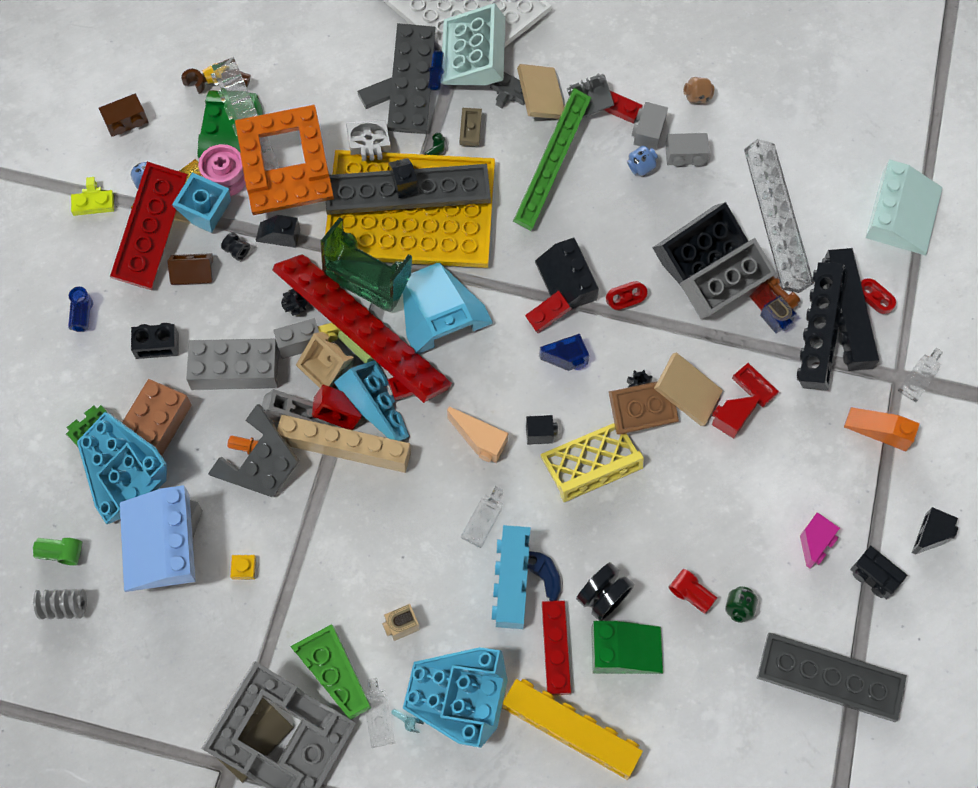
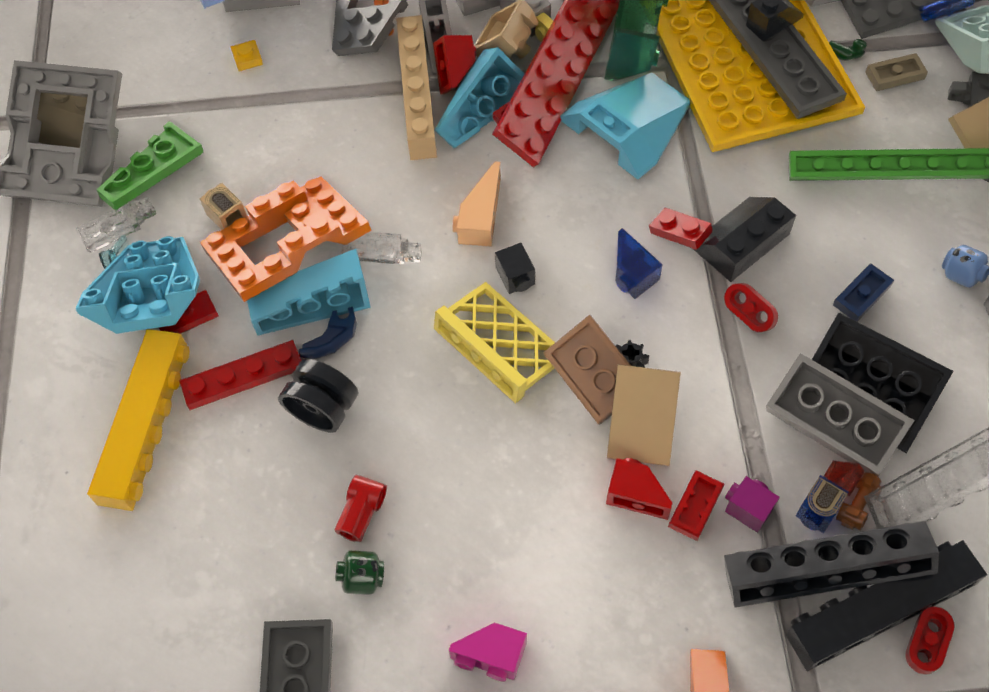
camera: 75 degrees right, 5 degrees down
green slope [591,621,663,674] -> none
none -> orange piece [200,176,372,302]
none -> magenta brick [725,476,780,533]
none -> dark blue plate [833,263,894,322]

